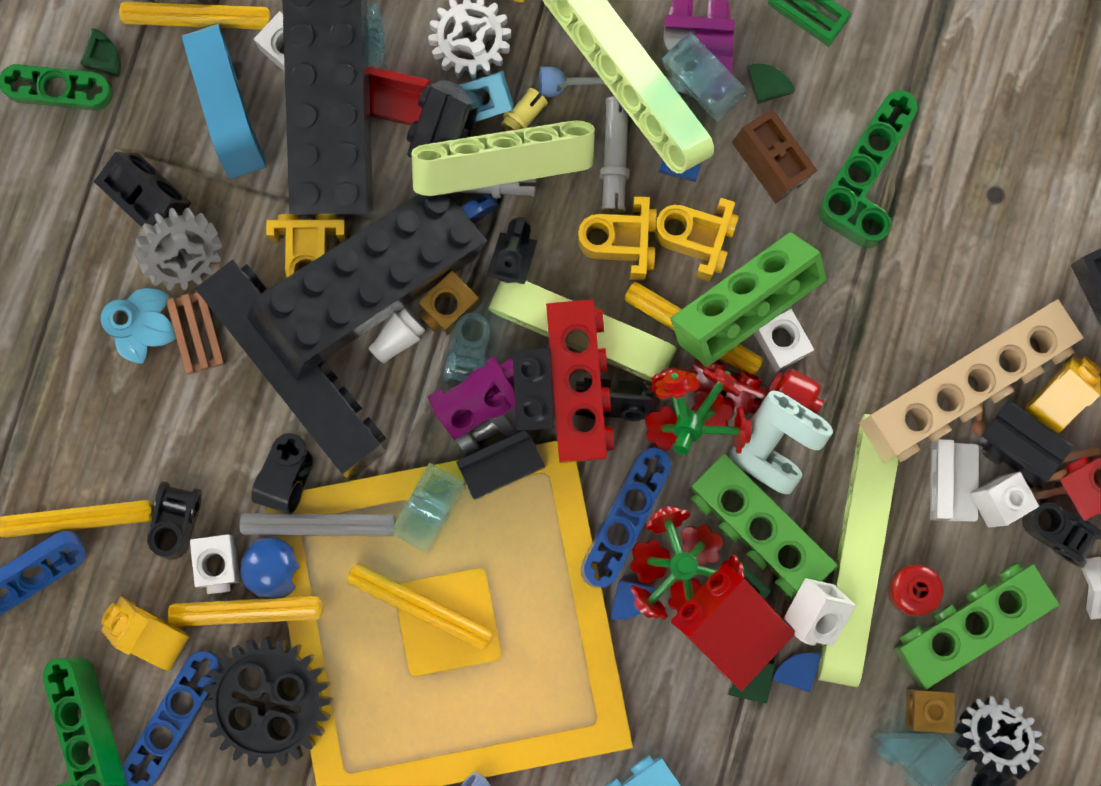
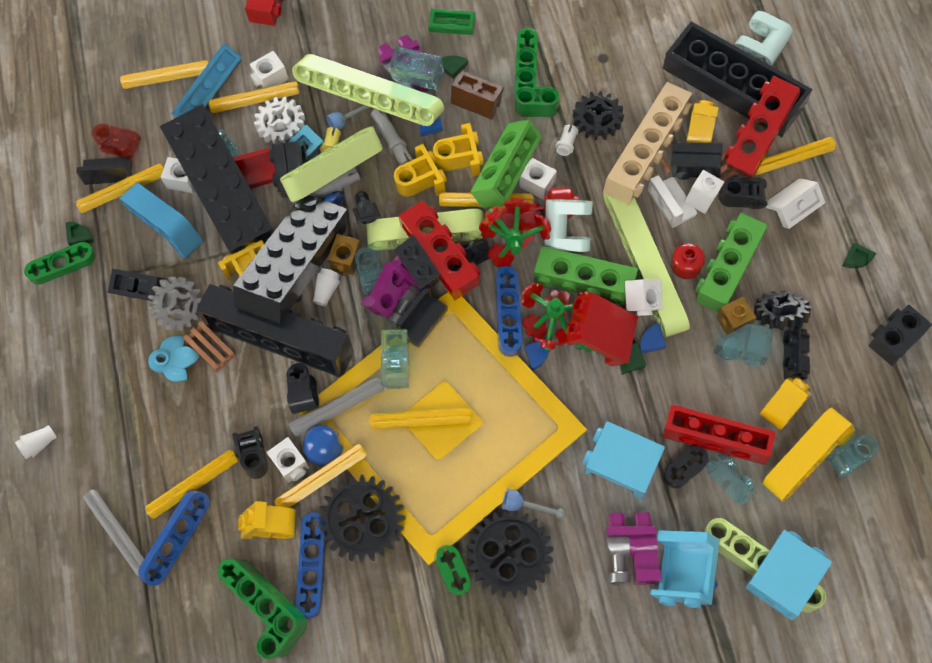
camera: 25 degrees left, 15 degrees down
none -> white pin [555,125,578,156]
none -> black gear [573,91,624,141]

